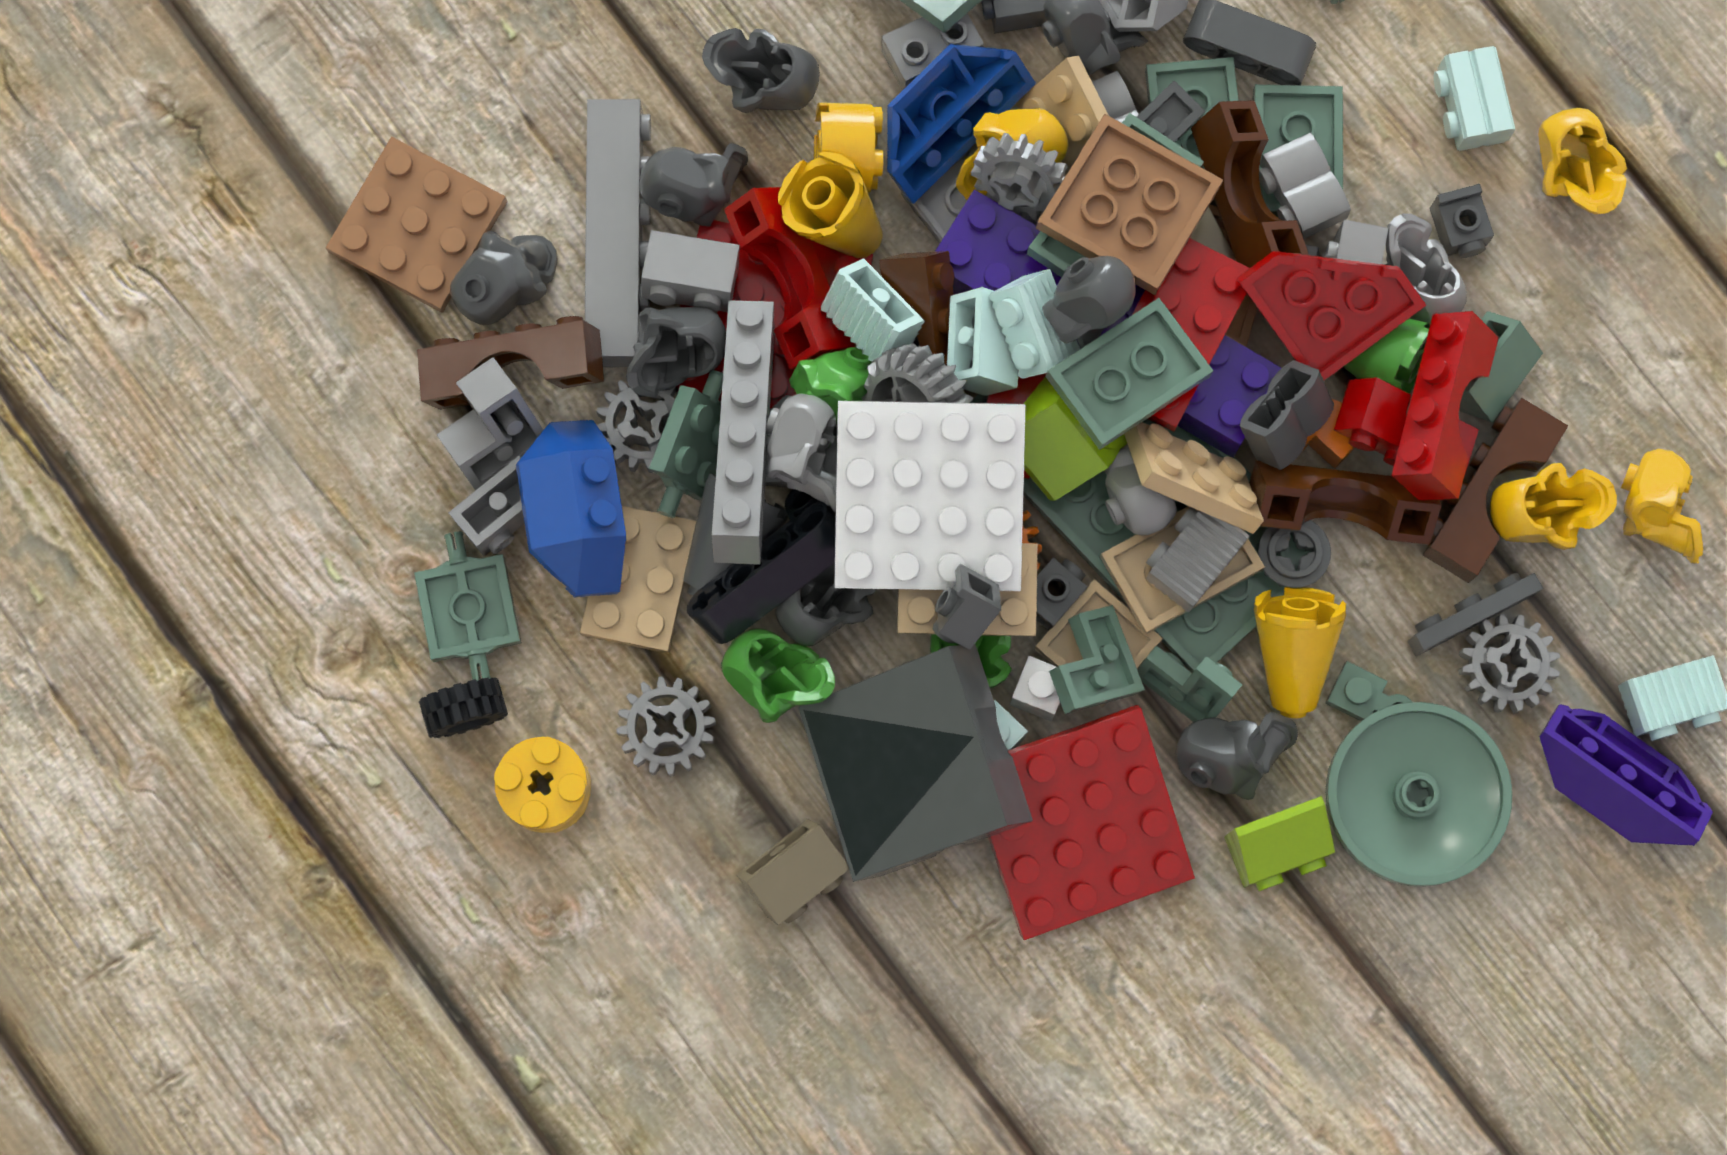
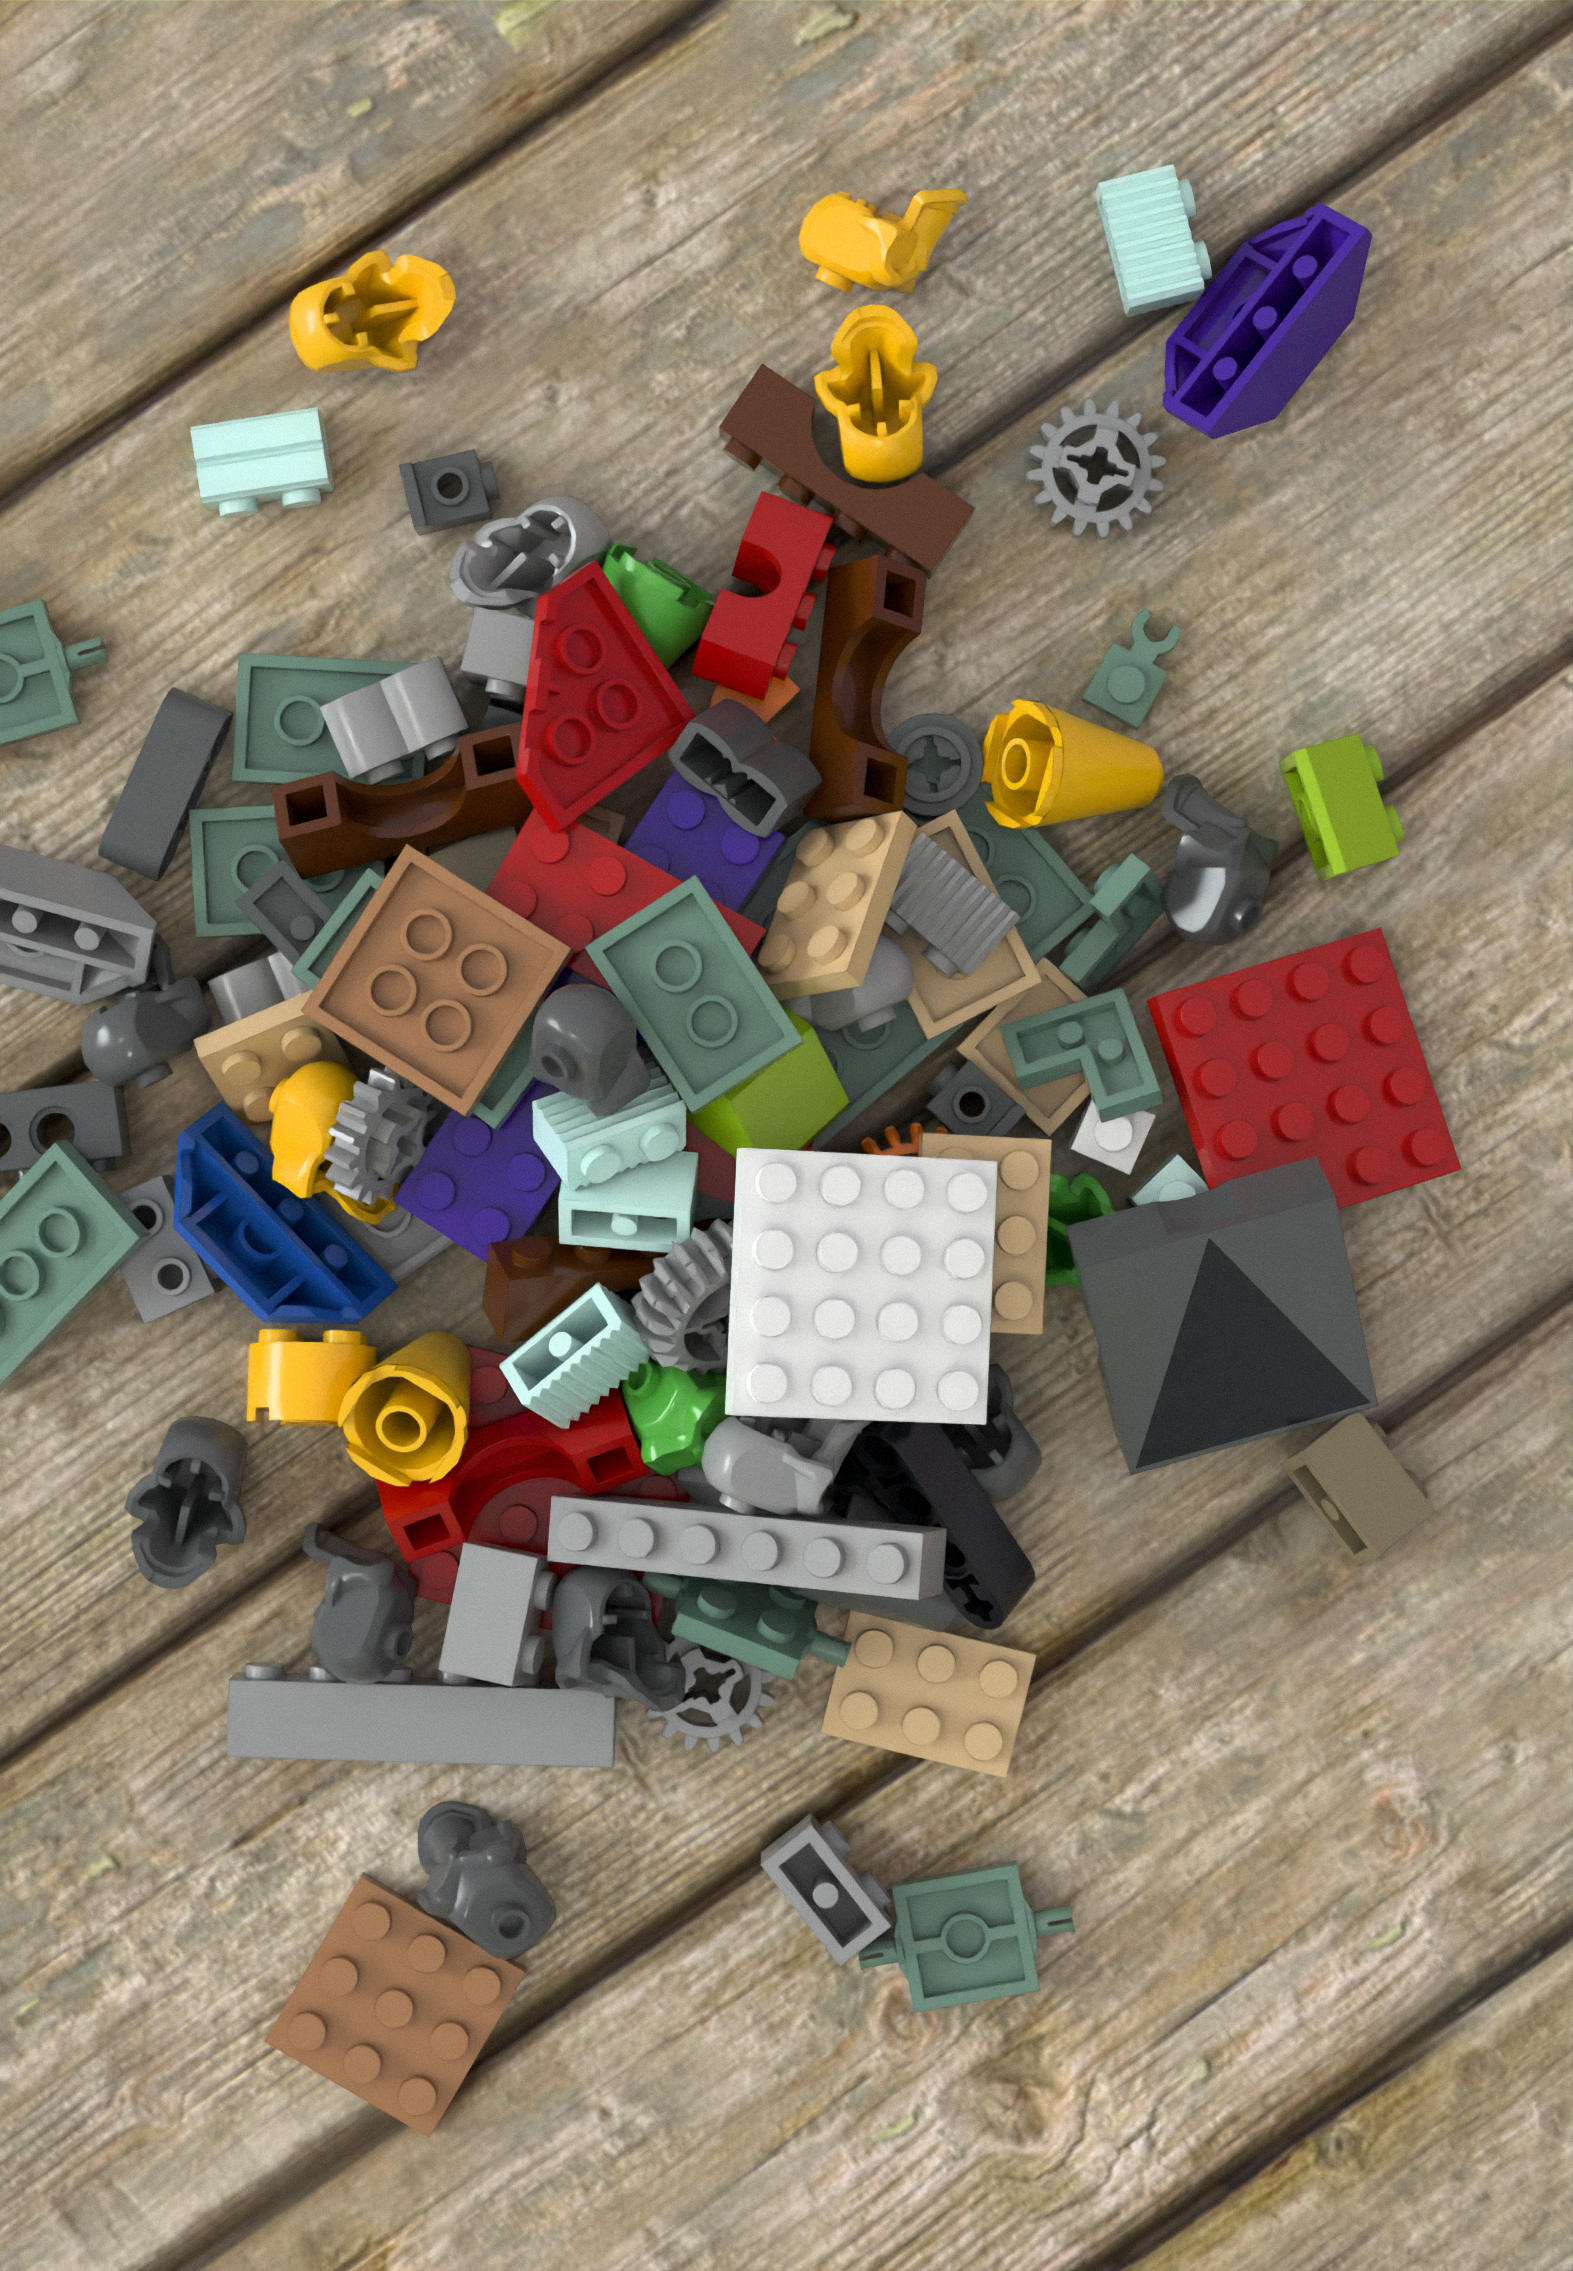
camera: 90 degrees left, 10 degrees up
reddish brown arch [417,316,604,410] -> none
black tyre [419,677,508,738] -> none
light grey brick [437,357,543,491] -> none
yellow brick [494,736,591,833] -> none
blue wedge [516,420,626,597] -> none
light grey gear [616,677,716,777] -> none
bright green head [721,628,835,723] -> none
dark grey brick [933,564,1001,650] -> none
sand green dish [1325,702,1512,887] -> none
red arch [1391,311,1499,500] -> none
dark grey plate [1407,572,1543,657] -> none
sand green brick [1459,311,1543,422] -> none

